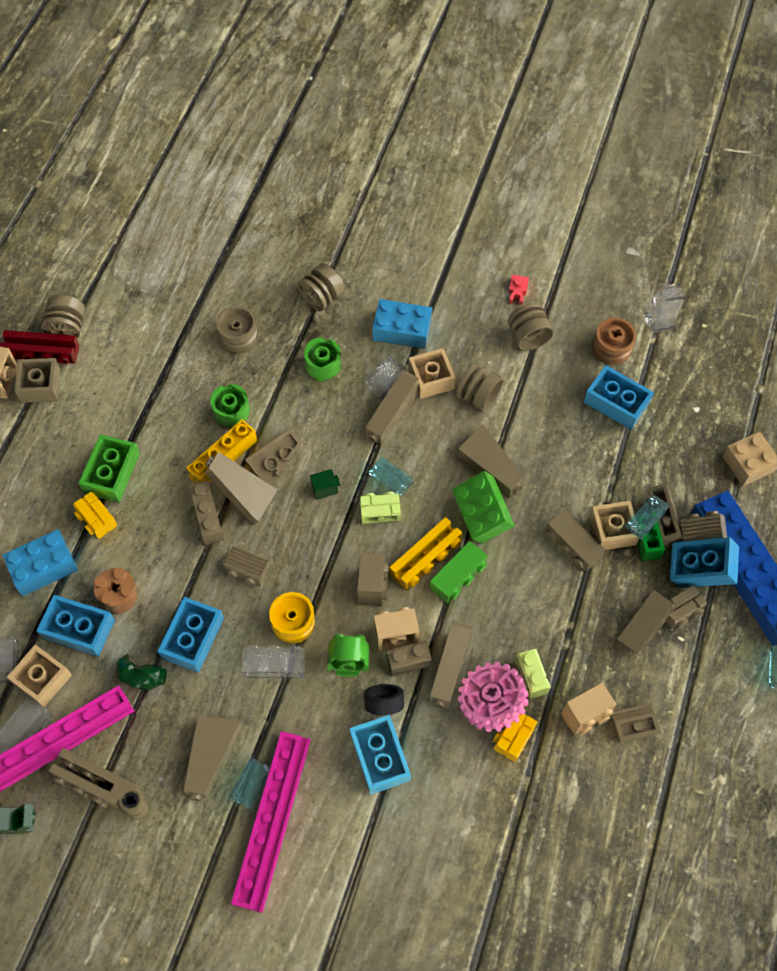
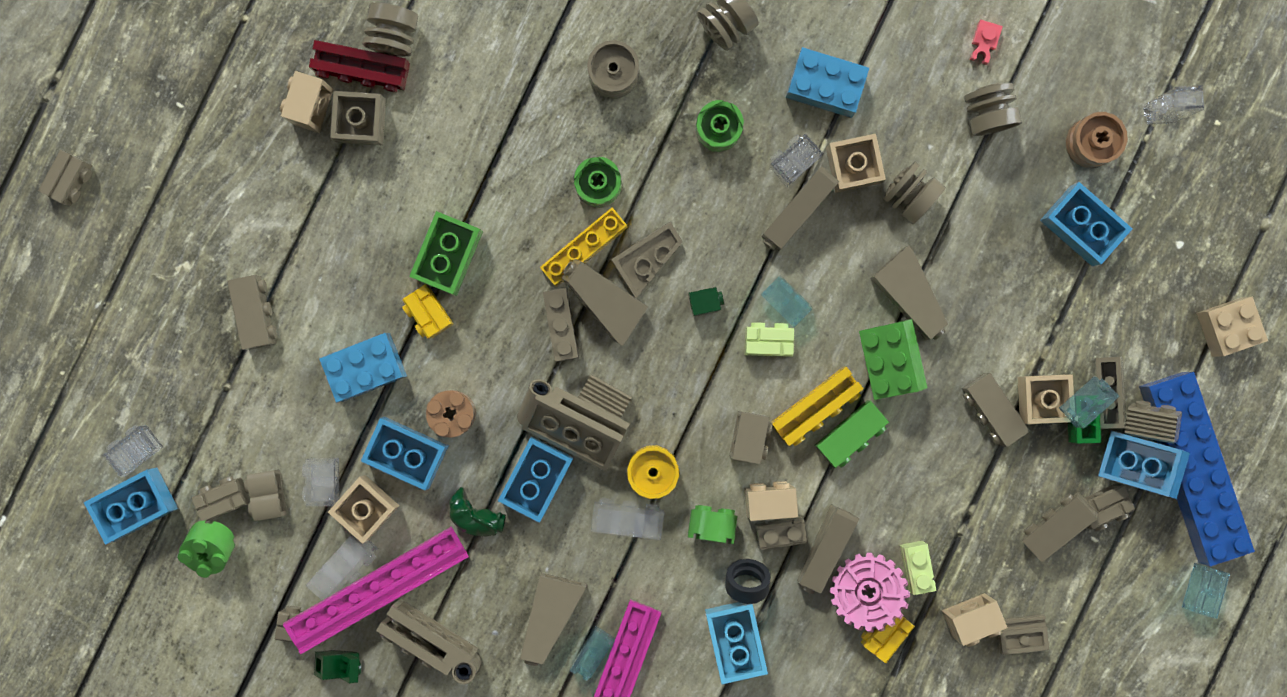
camera: 10 degrees right, 25 degrees up
none -> dark tan hinge [517,379,630,471]

